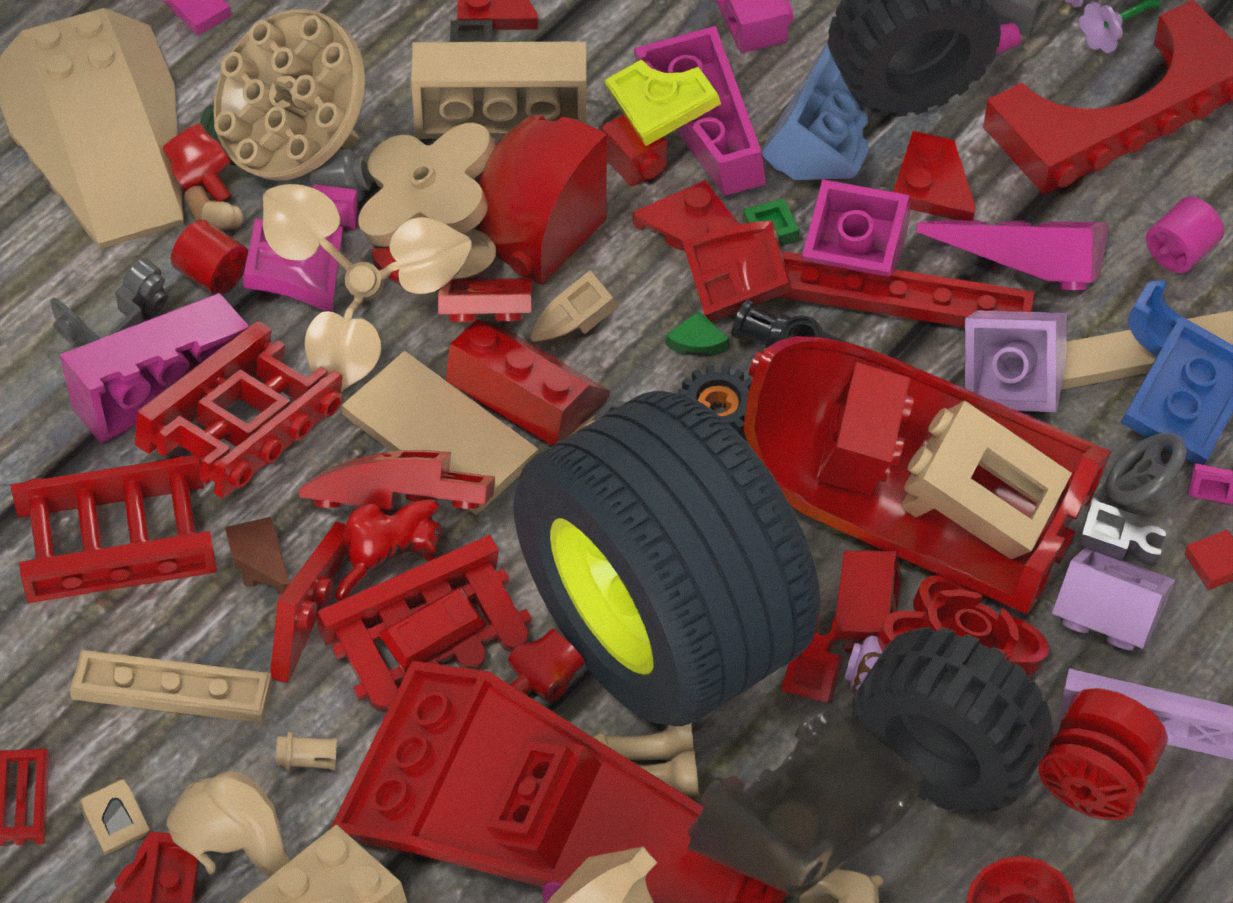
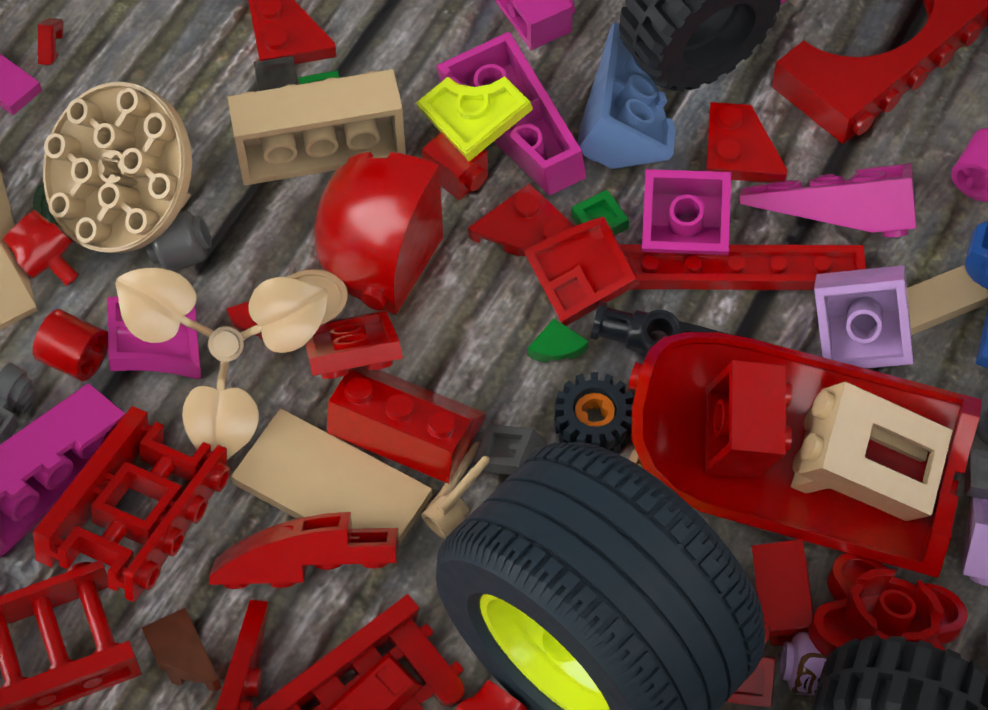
camera: 10 degrees left, 5 degrees up
tan arm [184,186,243,231] -> none
dark pink tile [313,184,359,230] -> none
red animal [335,500,442,601] -> none
tan plant [358,123,495,247] -> none
tan plate [530,270,619,342] -> none

